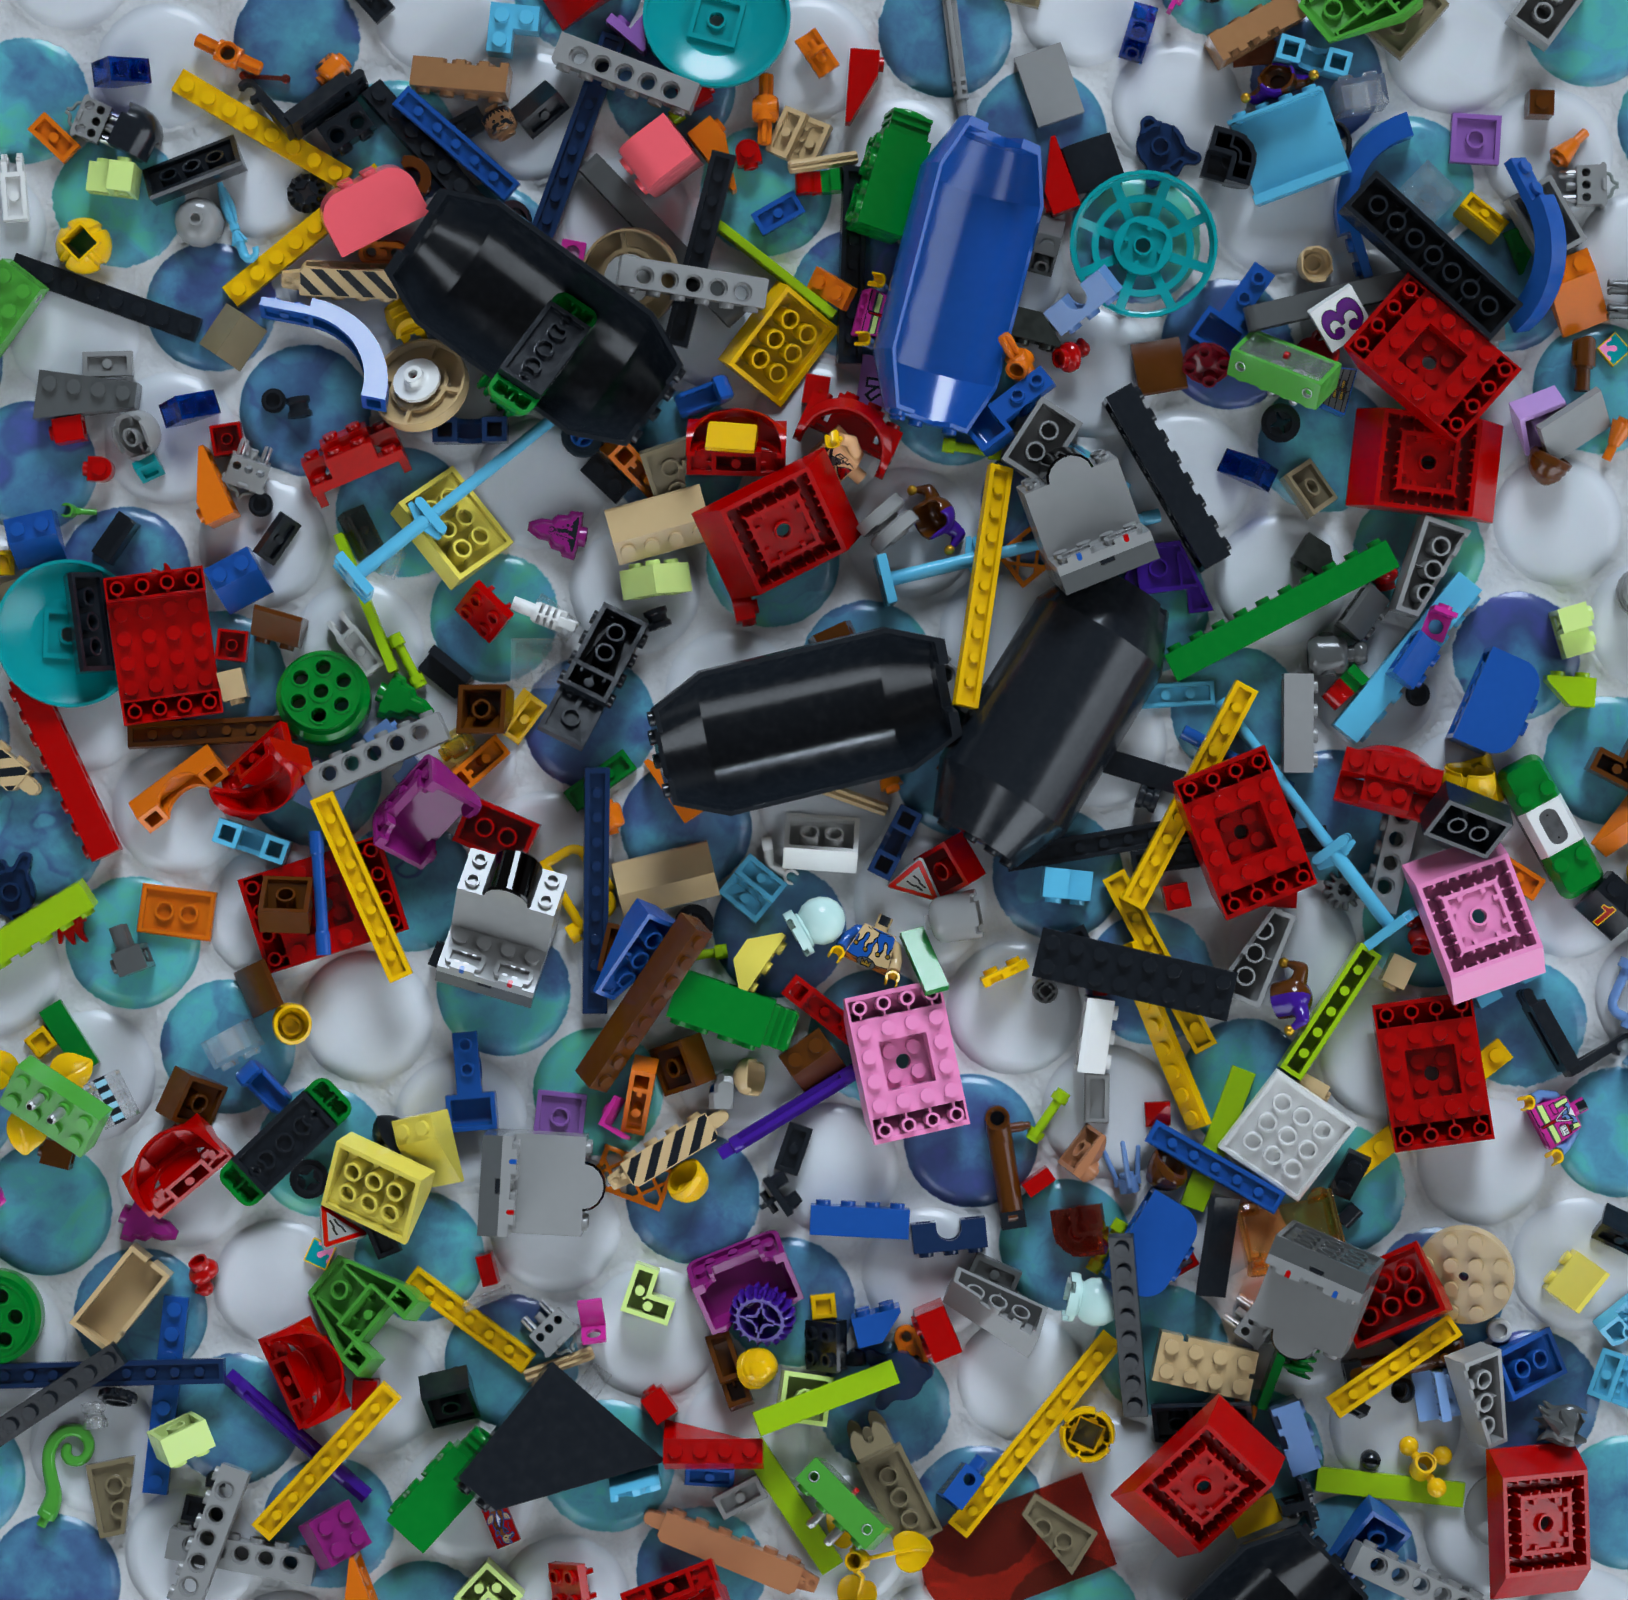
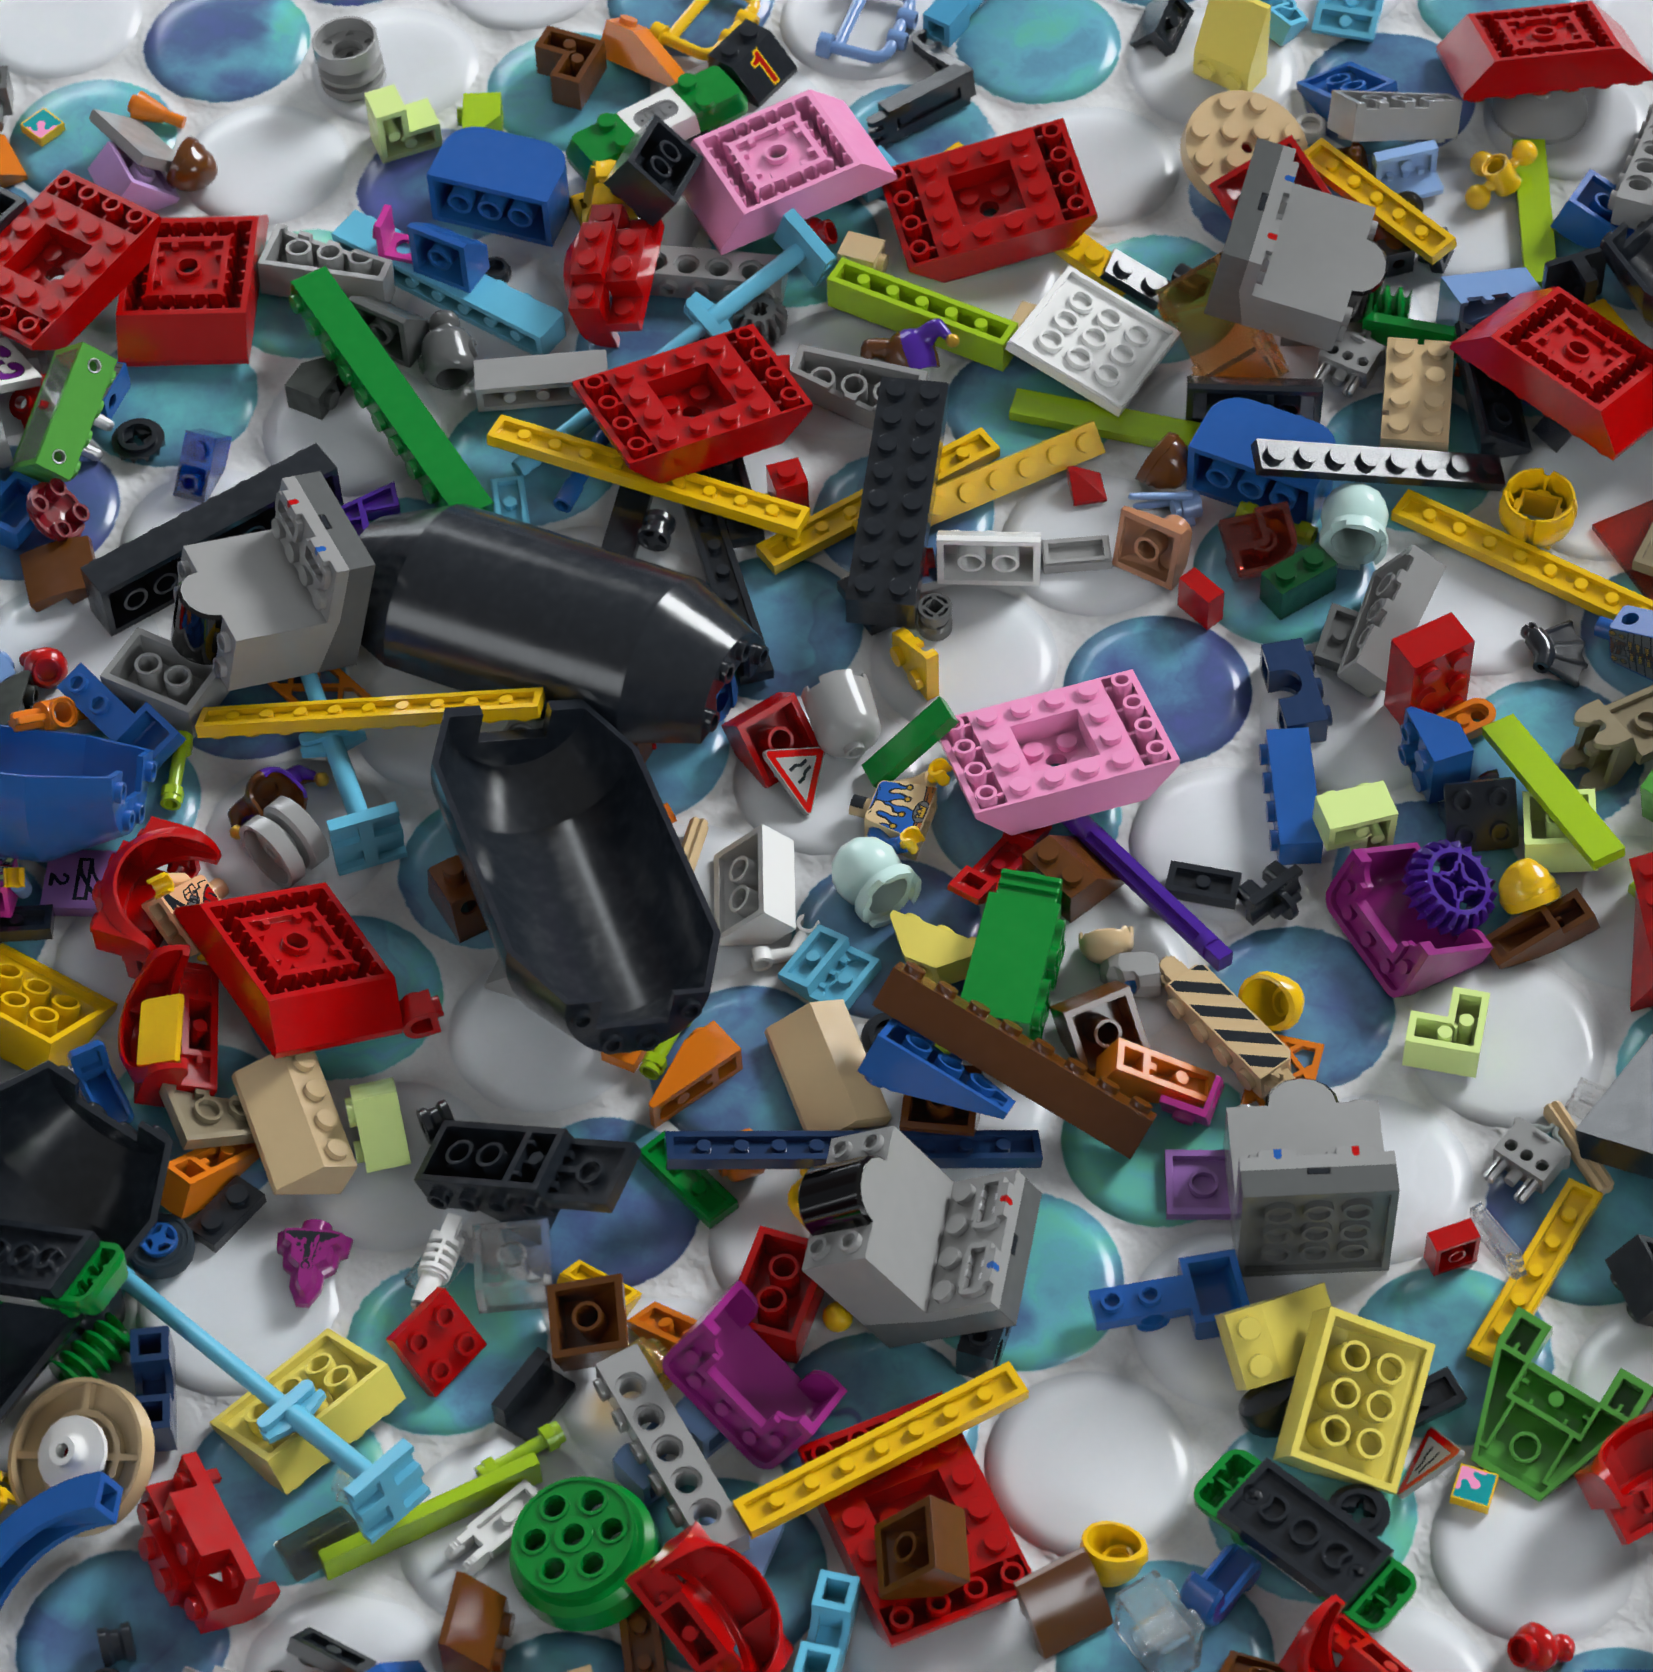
camera: 90 degrees left, 35 degrees down
blue piece [309,830,331,956] -> none
green rock [375,672,435,720] -> none
dark pink bracket [577,1298,607,1345] -> none
red brick [640,1384,678,1425] -> none
red brick [801,373,831,406] -> none
yellow tile [810,1292,837,1320] -> none
dark blue tile [865,1349,934,1410] -> none
dark blue arch [867,804,923,881] -> none
reddish brown piece [984,1105,1031,1231] -> none
lime bar [1026,1087,1071,1144] -> none
medium azure brick [1040,867,1093,906] -> none
blue tile [1144,1119,1286,1214] -> none
dark tan slope [1279,458,1338,520] -> none
leg [1321,663,1369,711] -> none
black hinge [1360,1449,1381,1470] -> none
torso [1517,1090,1589,1166] -> none
dark grey hair [1533,1400,1588,1447] -> none
reddish brown arm [1571,336,1596,392] -> none
none -> dark green brick [1259,542,1338,620]
none -> yellowish green brick [1312,780,1399,851]
none -> black arm [1520,620,1588,688]

